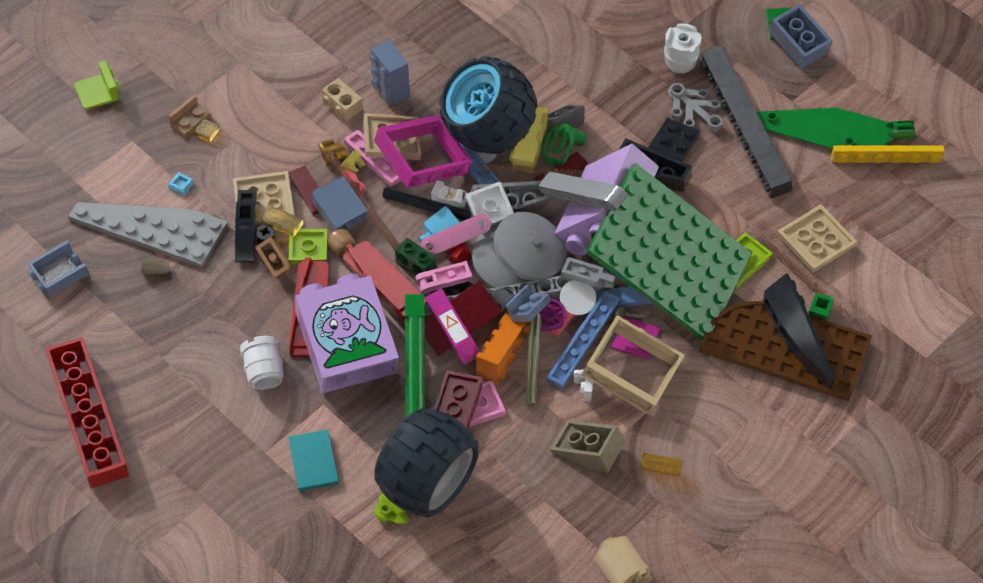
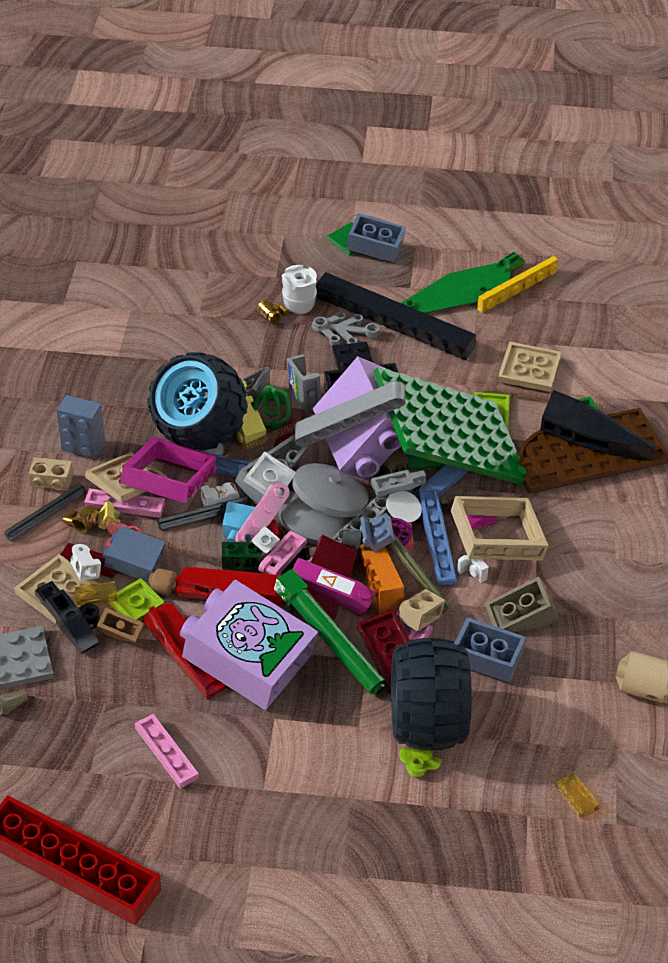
camera: 40 degrees left, 10 degrees down
white piece [240,336,284,390] -> none
teal tile [288,429,339,492] -> none
clear yellow tile [641,453,683,476] -> none
none -> black axle [4,484,86,541]
none -> white leg [71,544,101,581]
none -> bright pink plate [135,714,199,789]
none -> white bracket [252,526,280,554]
none -> pearl gold piece [257,300,290,324]
none -> light grey panel [287,354,321,411]
none -> tan brick [399,589,445,631]
none -> sand blue brick [454,617,526,683]

